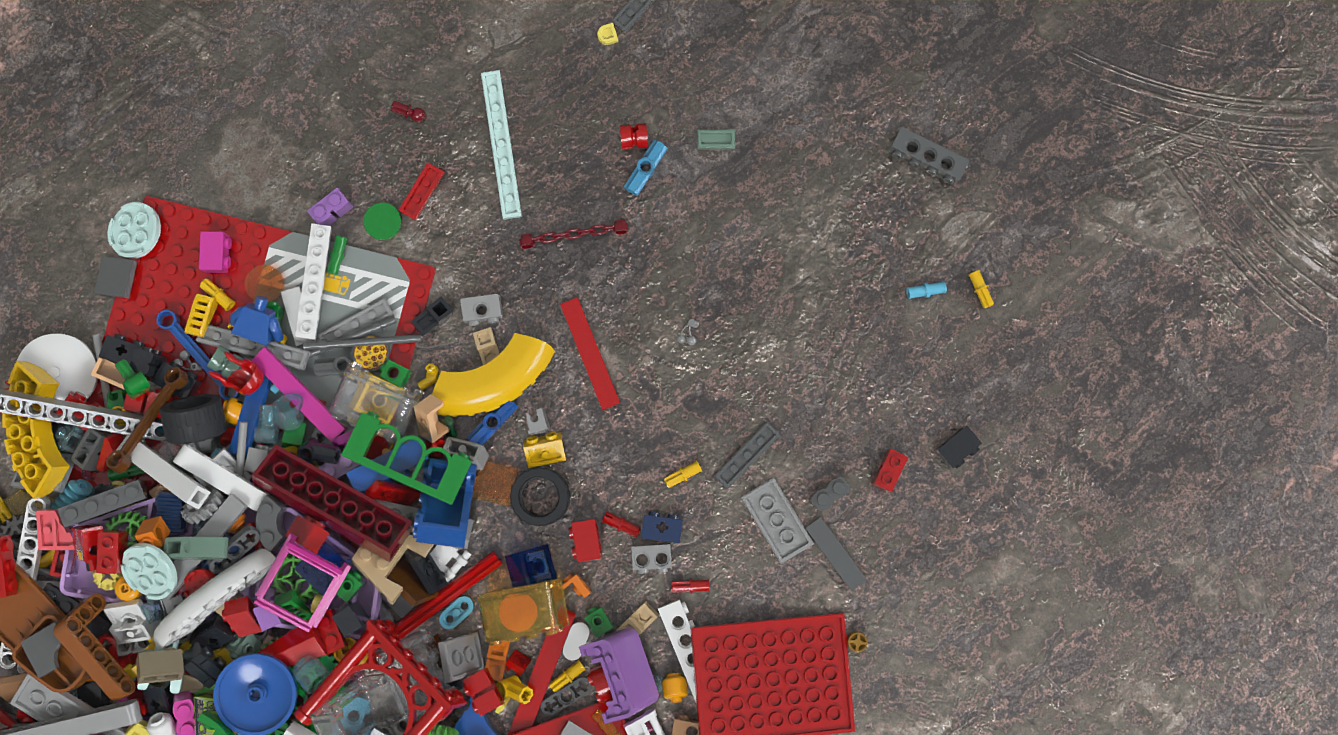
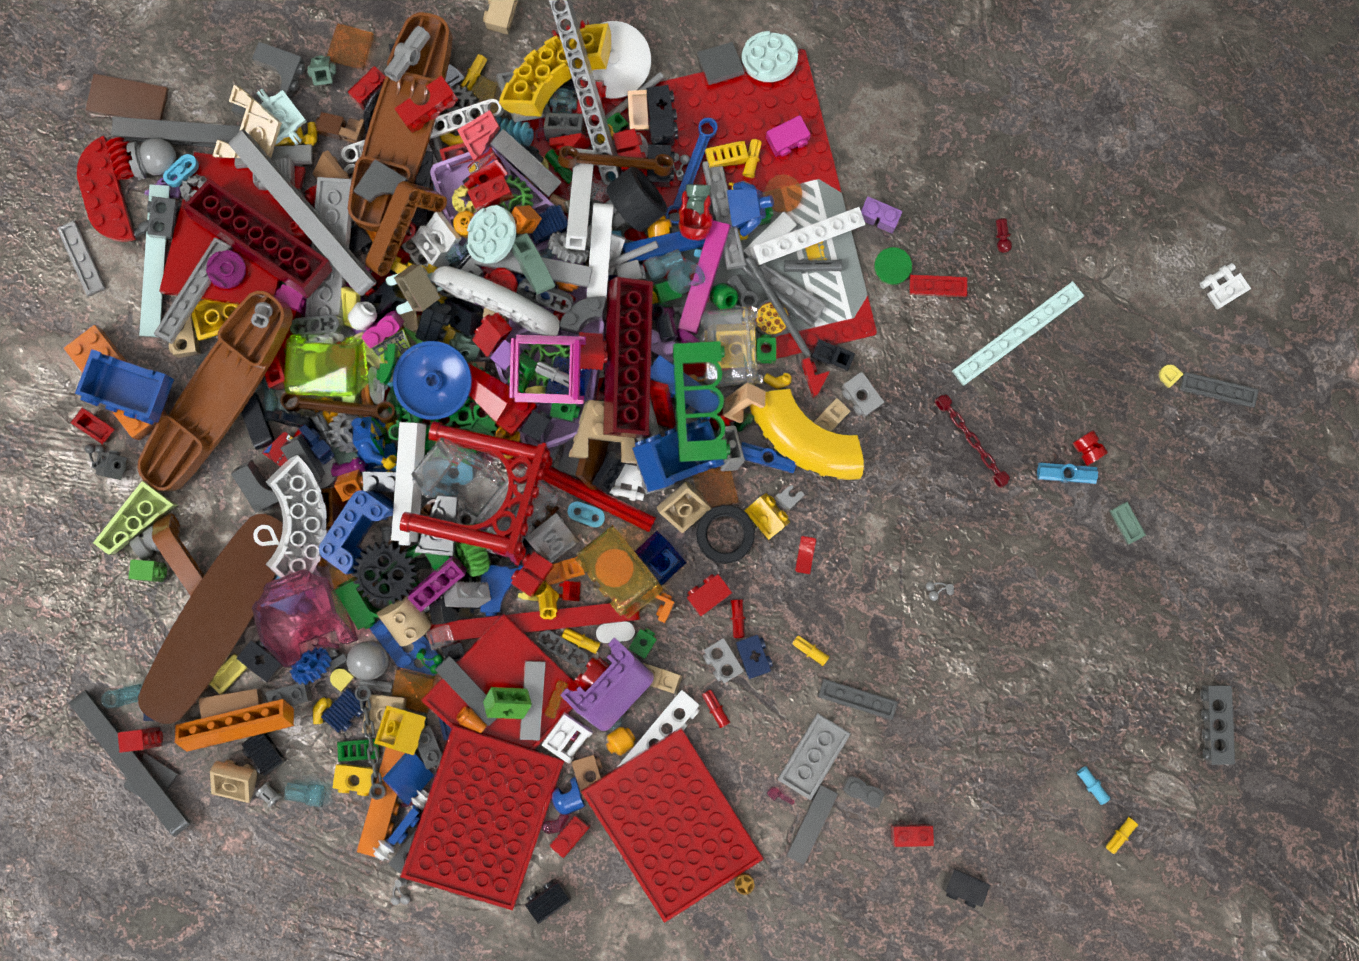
camera: 60 degrees right, 0 degrees up
green beam [115,359,151,400] -> none
clear light blue helmet [293,655,330,694] -> none
green pin [326,235,348,275] -> none
red tile [560,297,620,410] -> none
none -> light grey axle [535,361,569,388]
none -> tan brick [657,481,711,533]
none -> green head [710,283,738,311]
none -> clear pink hand [767,787,794,805]
none -> dark grey pin [784,258,842,274]
none -> red sticker [795,536,816,574]
none -> red slope [801,358,830,398]

